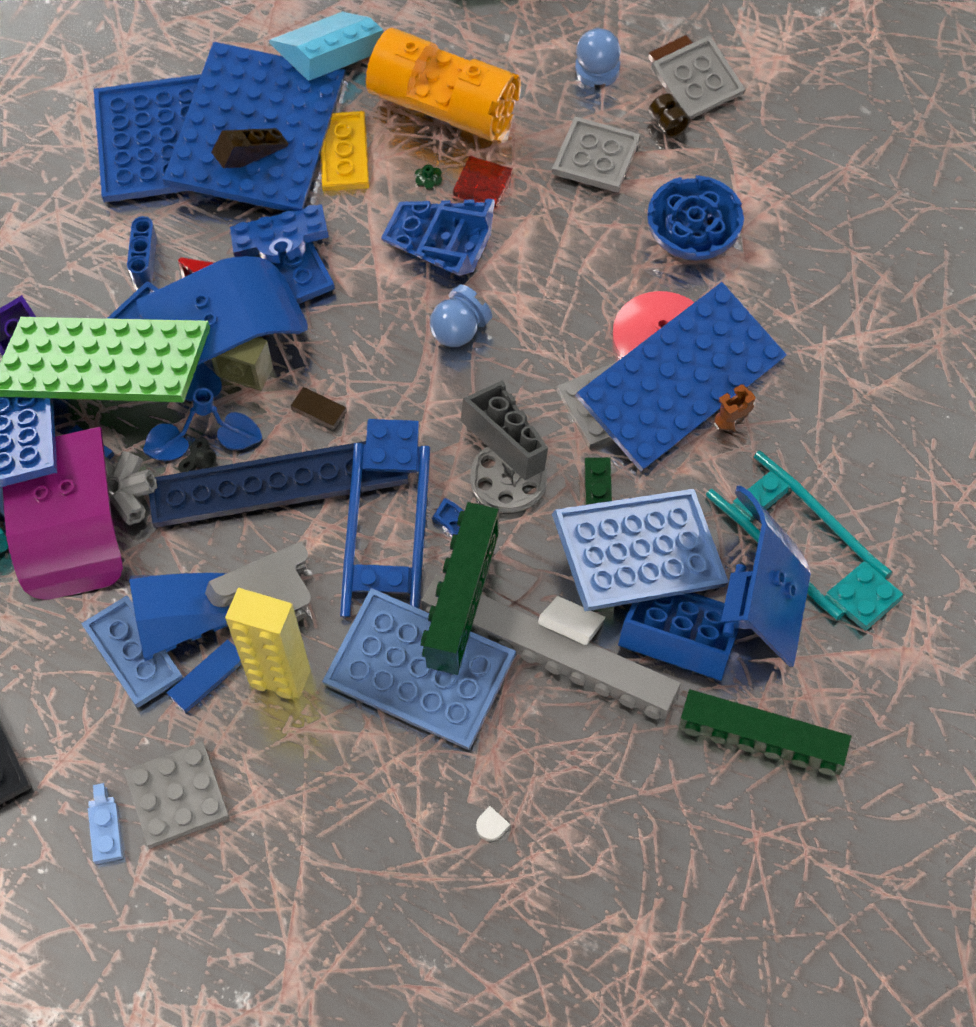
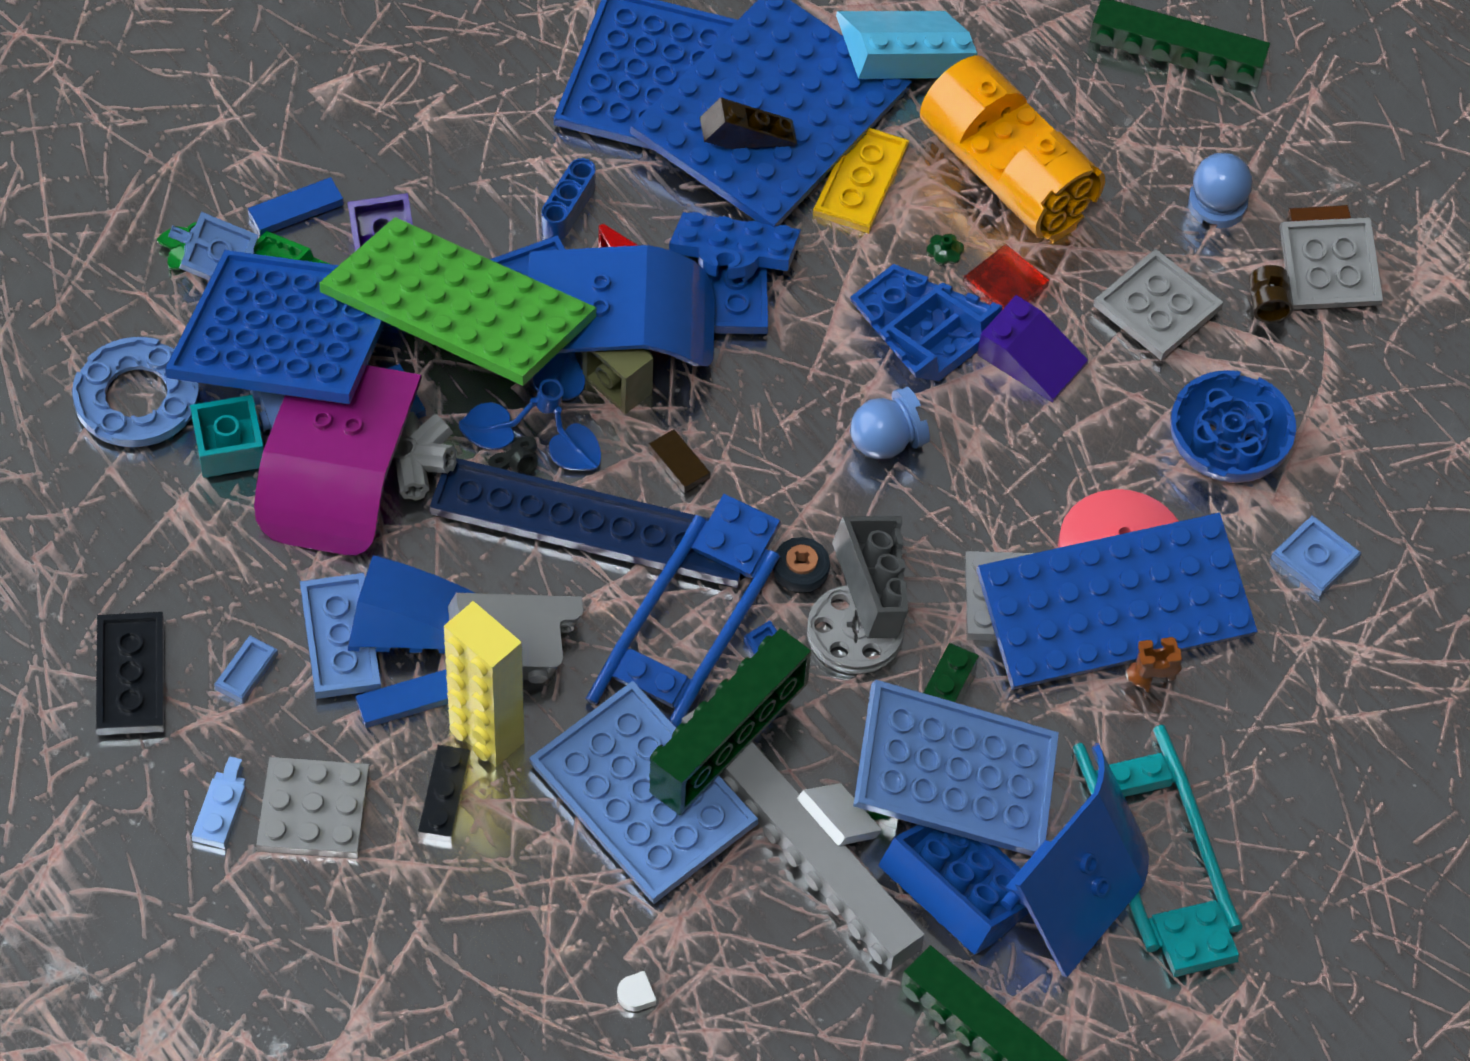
camera: 20 degrees right, 5 degrees down
none -> medium blue tile [214,635,278,704]
none -> black plate [418,745,471,843]
none -> black wheel [773,537,830,593]
none -> dark purple slope [977,295,1088,403]
none -> medium blue tile [1271,515,1361,597]

